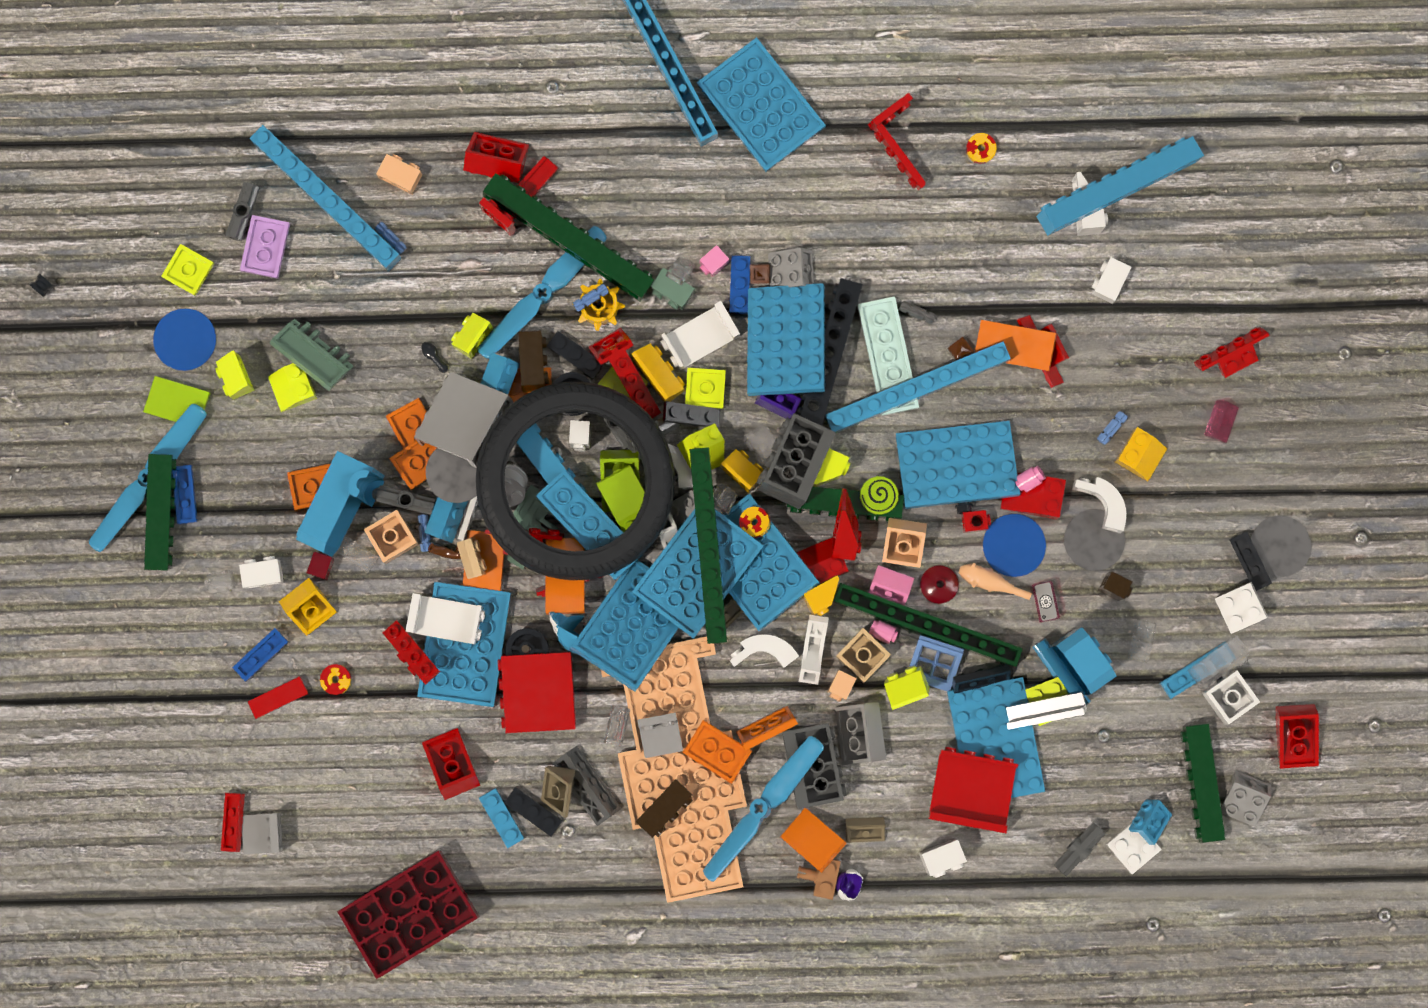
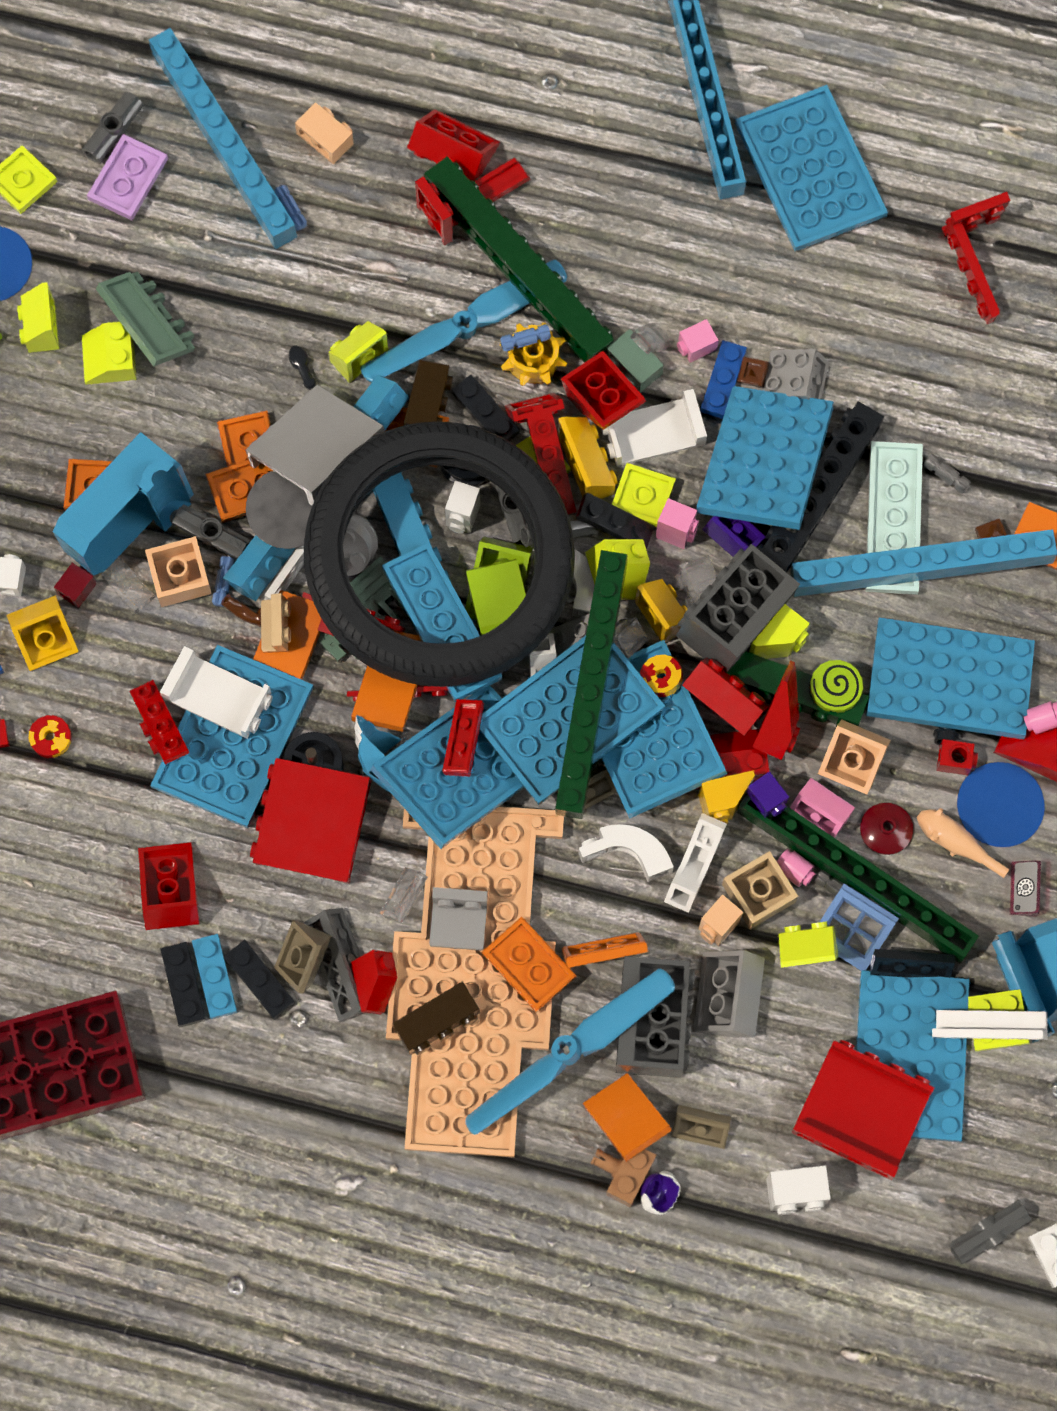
camera: 15 degrees right, 10 degrees down
none -> black plate [160,942,206,1027]
none -> red slope [351,950,398,1015]
none -> red tile [442,699,484,777]
none -> red slope [561,351,646,430]
none -> bright pink brick [656,498,699,549]
none -> red slope [682,657,768,735]
none -> dark purple brick [746,771,789,818]

